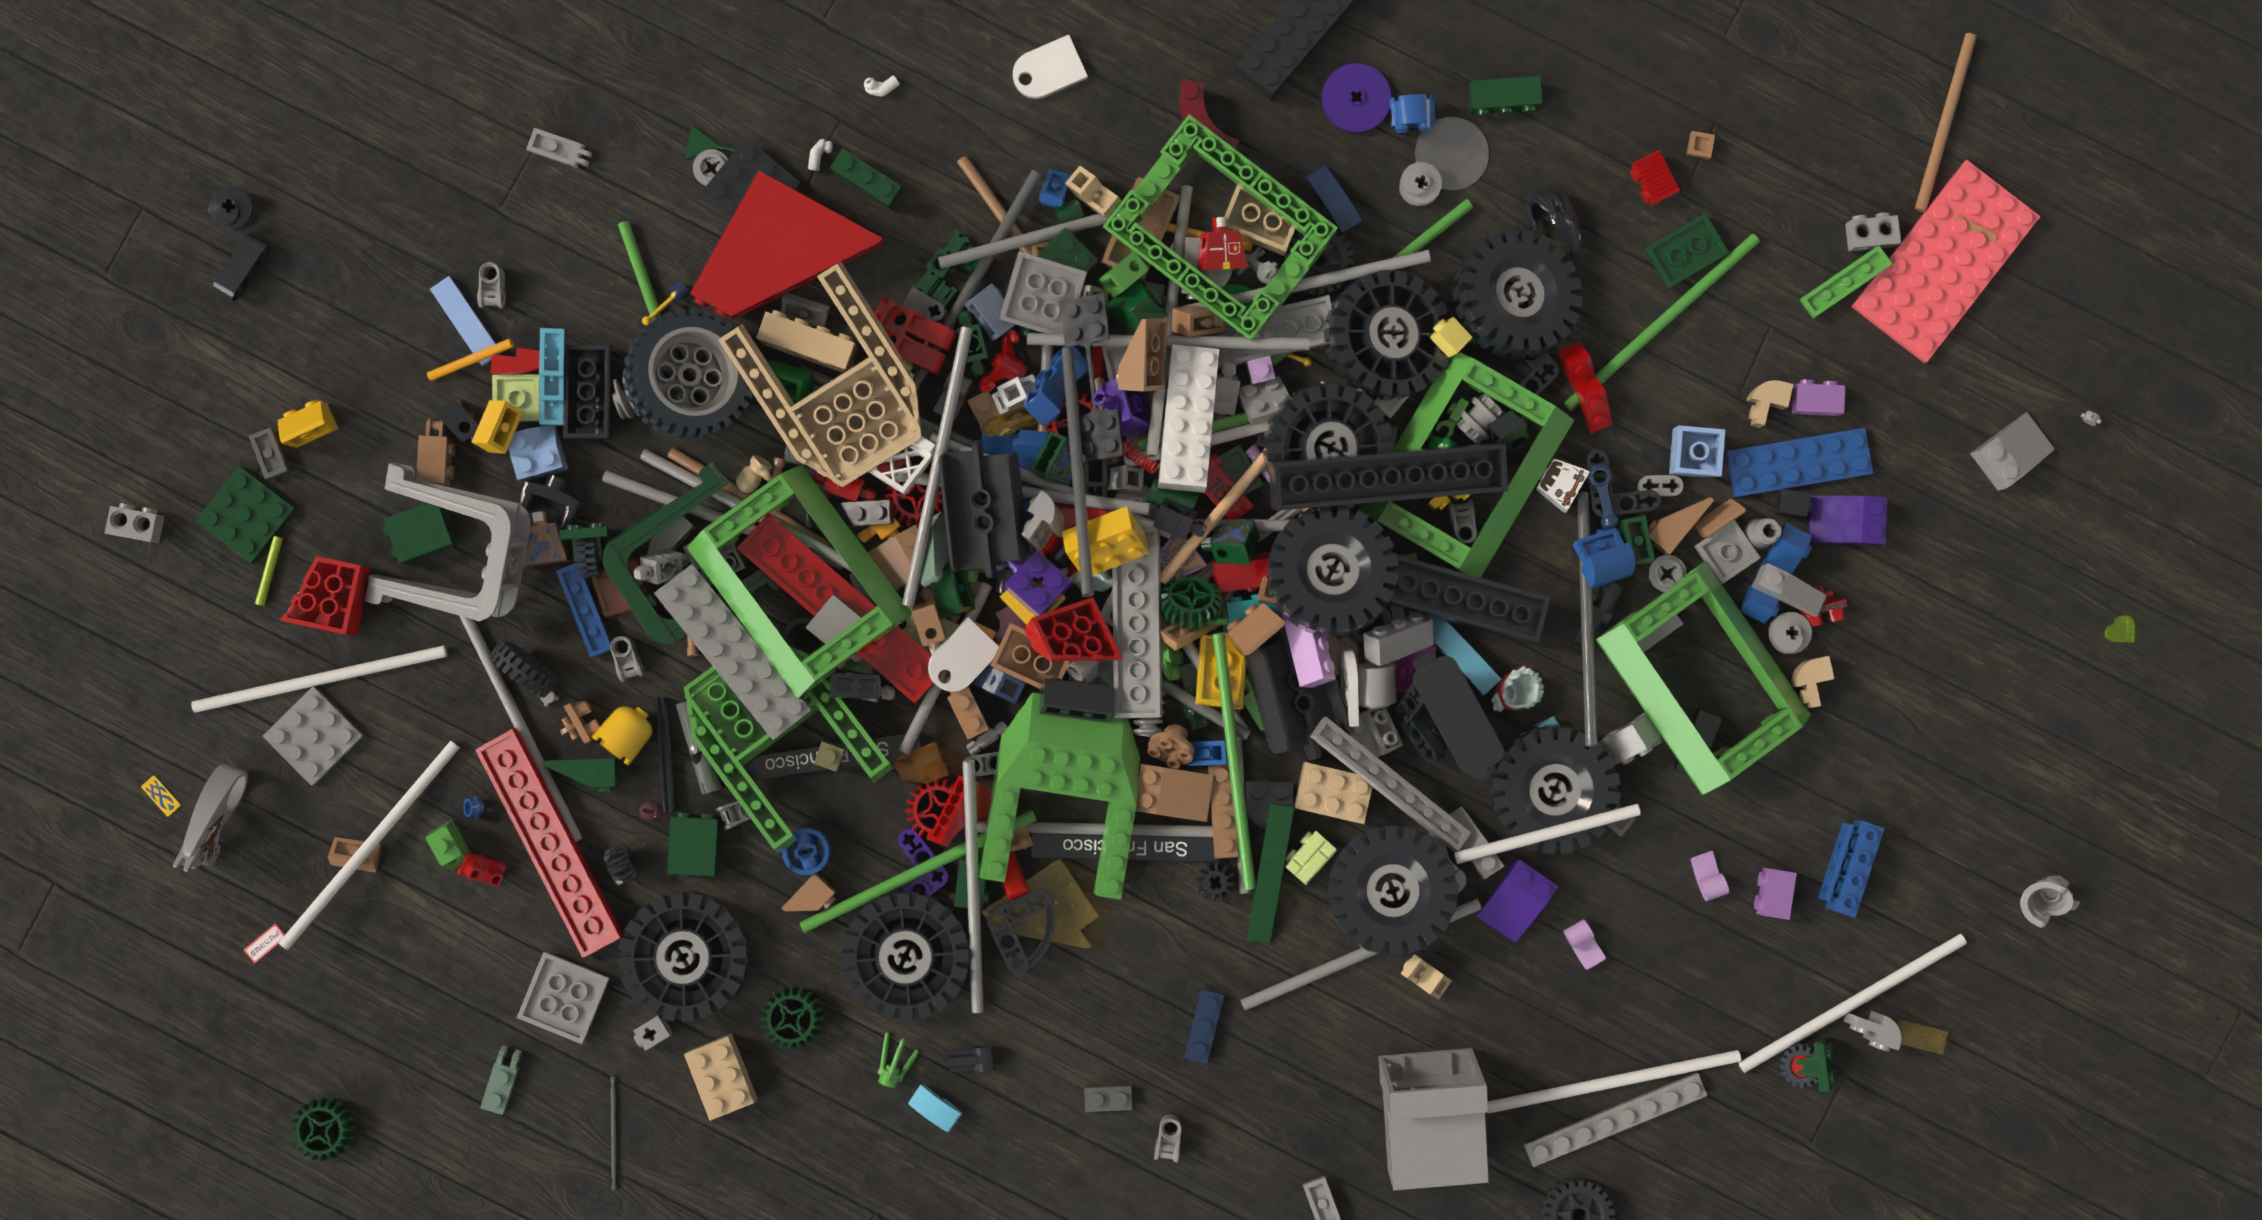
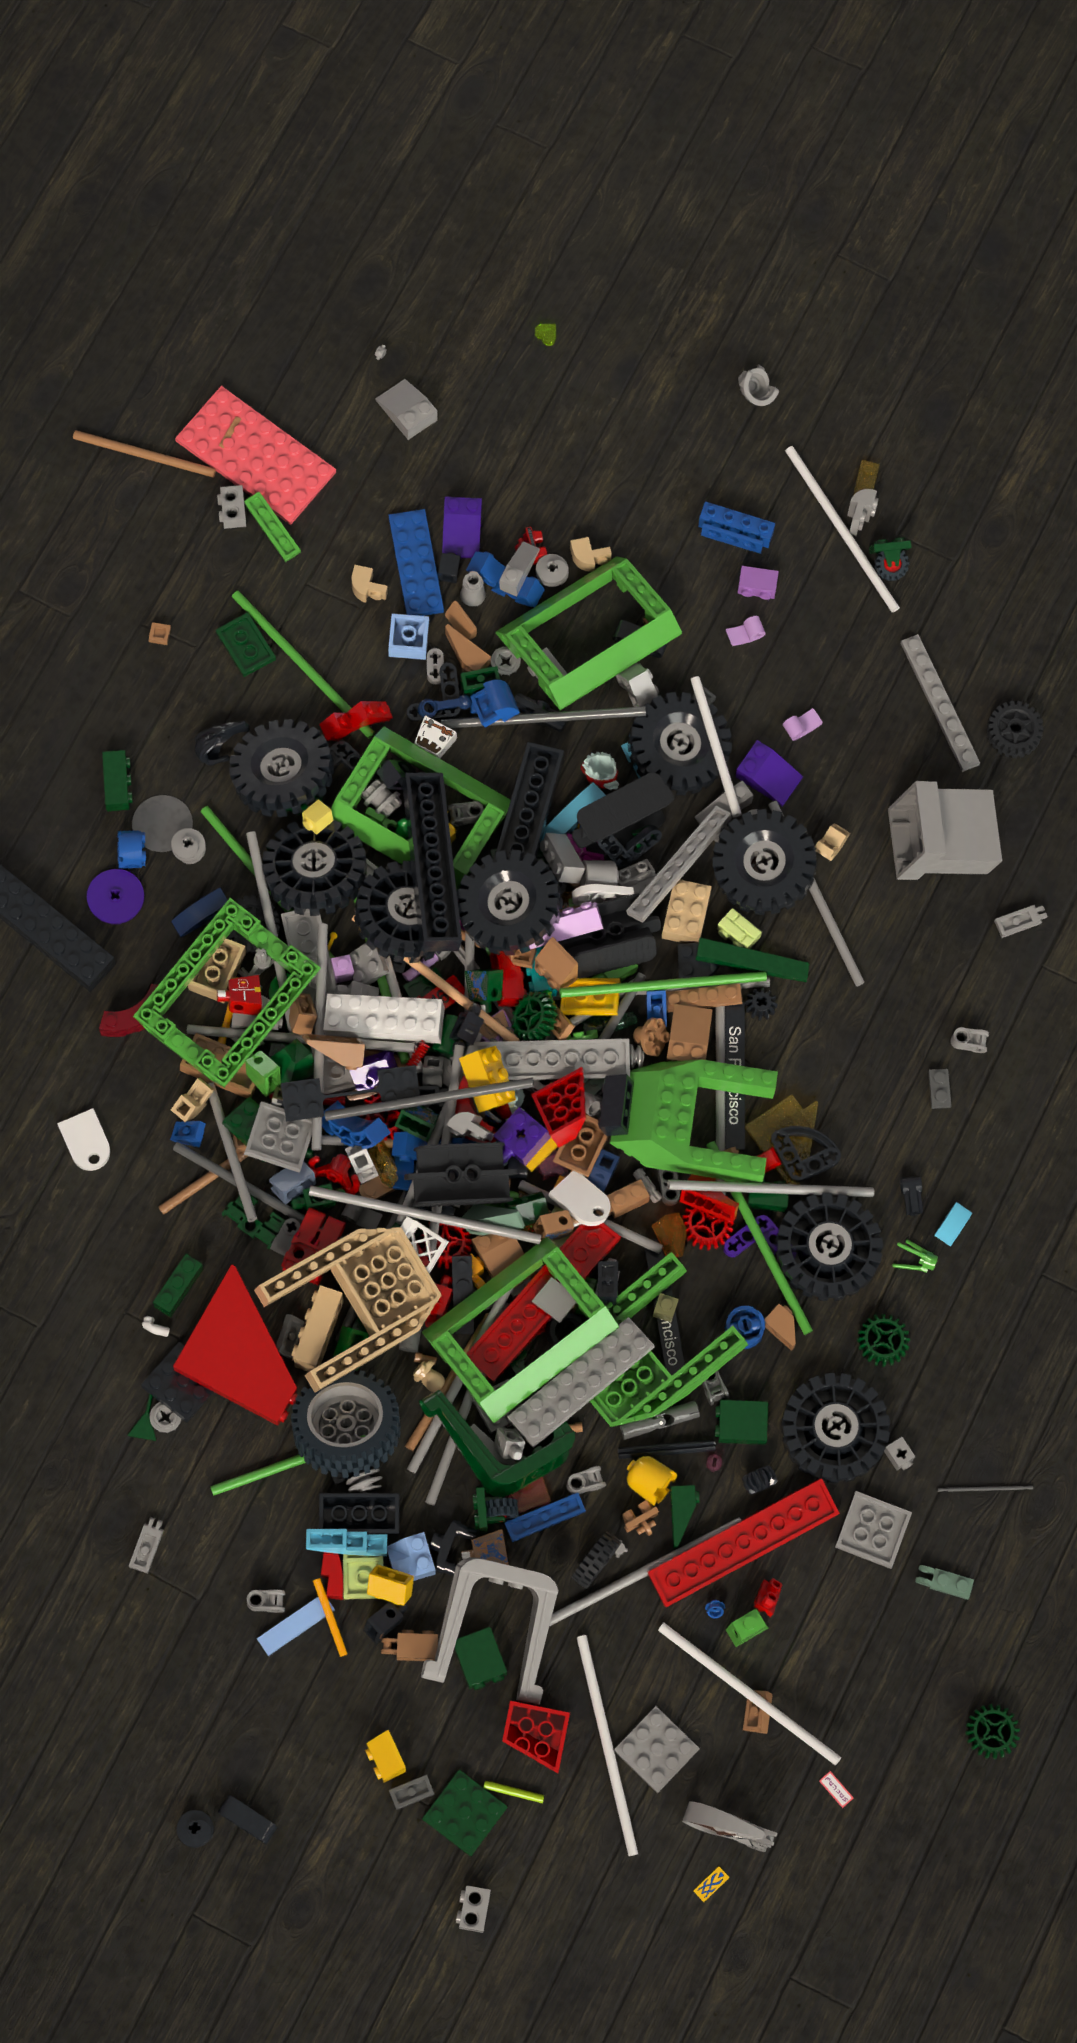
camera: 90 degrees left, 15 degrees down
hinge [642,280,690,326] -> none
tan brick [684,1034,758,1120] -> none
white arm [864,76,900,97] -> none
dark green piece [1054,199,1084,224] -> none
dark blue plate [1184,989,1224,1064] -> none
white piece [1487,1050,1741,1113] -> none
red brick [1630,150,1680,207] -> none
light grey plate [1694,520,1760,584] -> none
medium lavender brick [1792,380,1845,416] -> none

